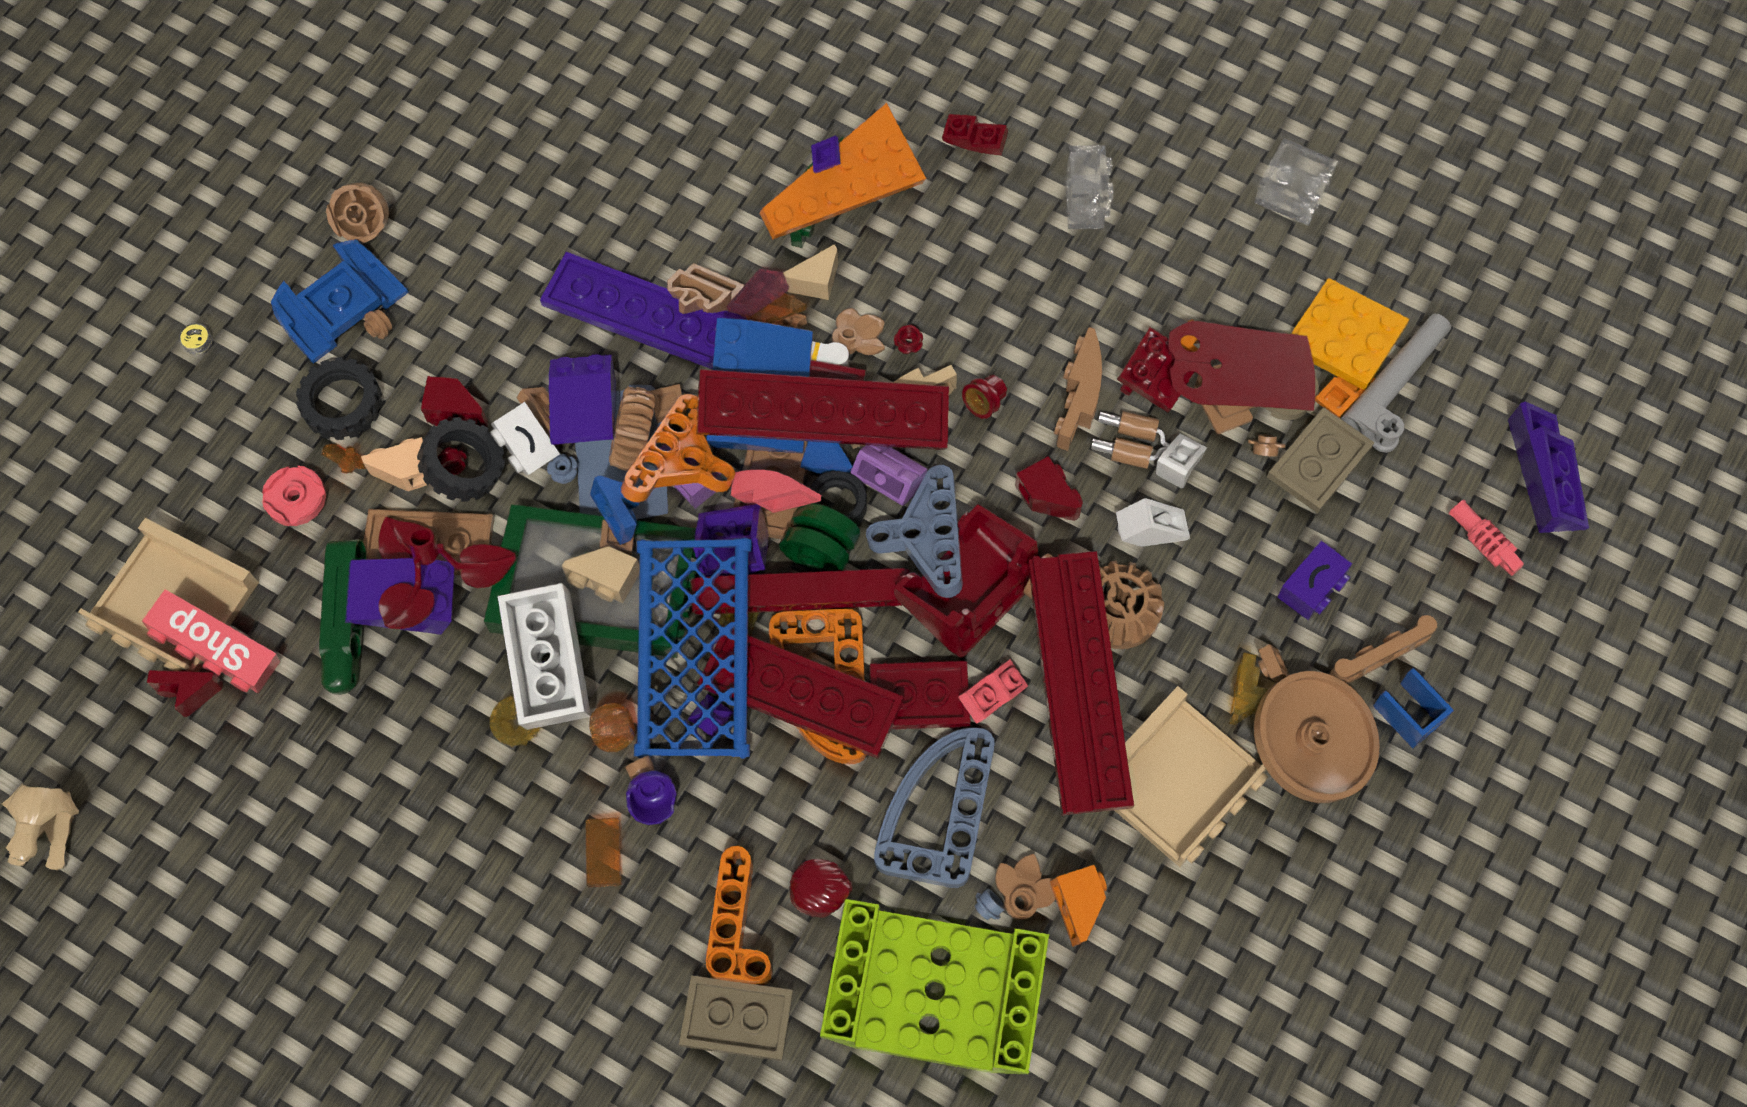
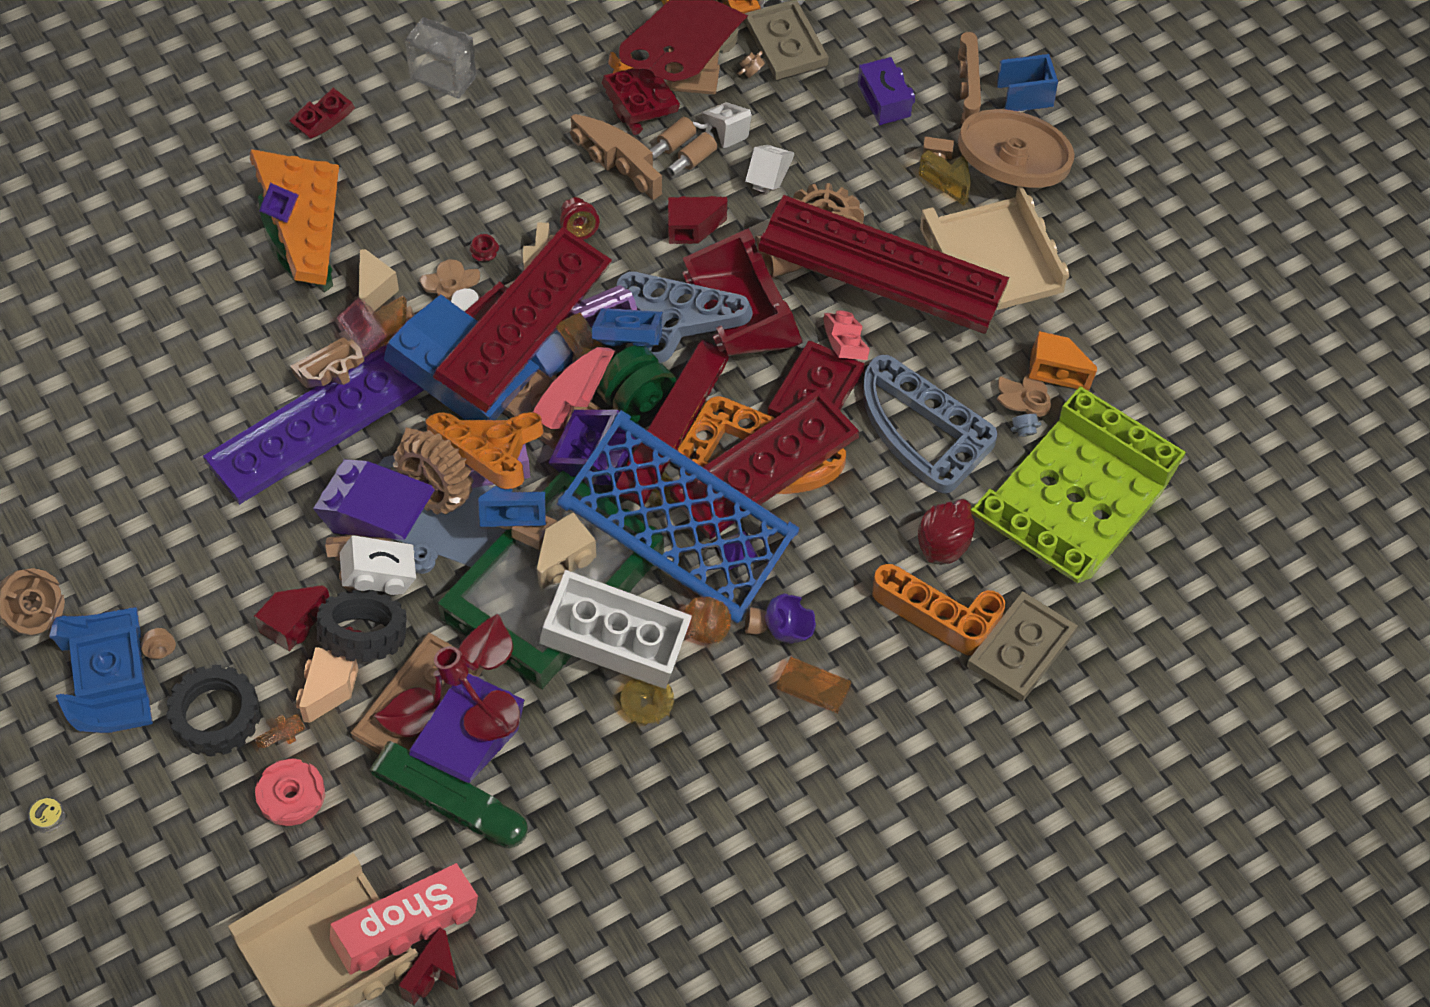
camera: 65 degrees left, 10 degrees down
none -> clear orange tile [556,312,612,359]
none -> blue plate [592,308,663,348]

